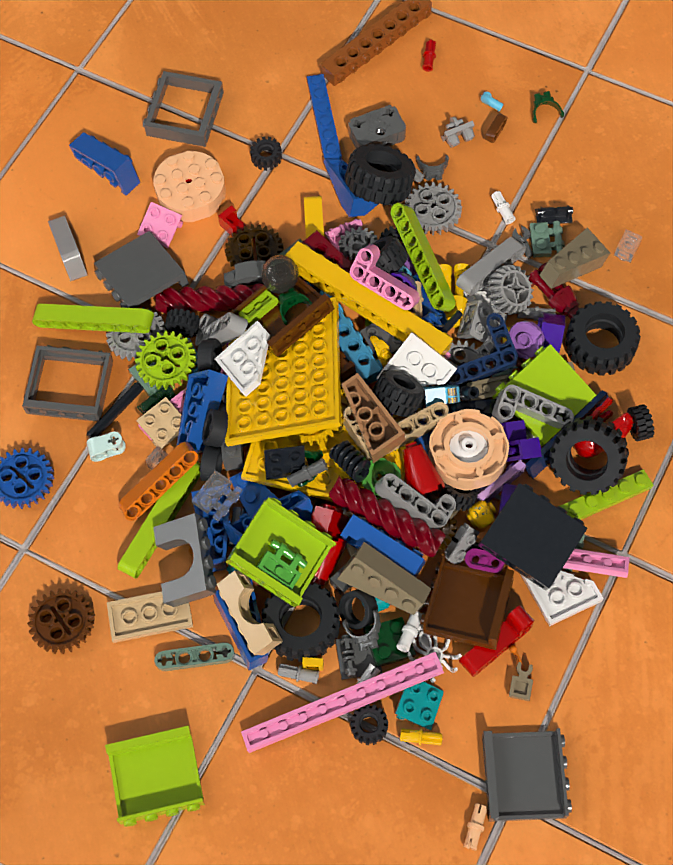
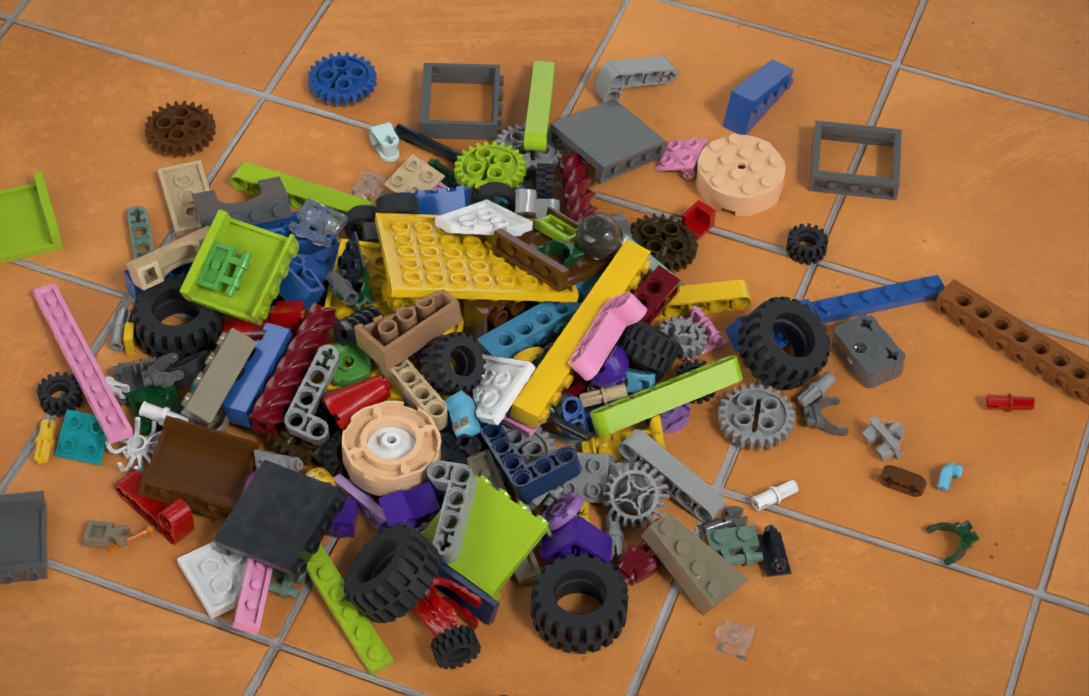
camera: 80 degrees right, 15 degrees down
orange beam [119,442,199,521] -> none

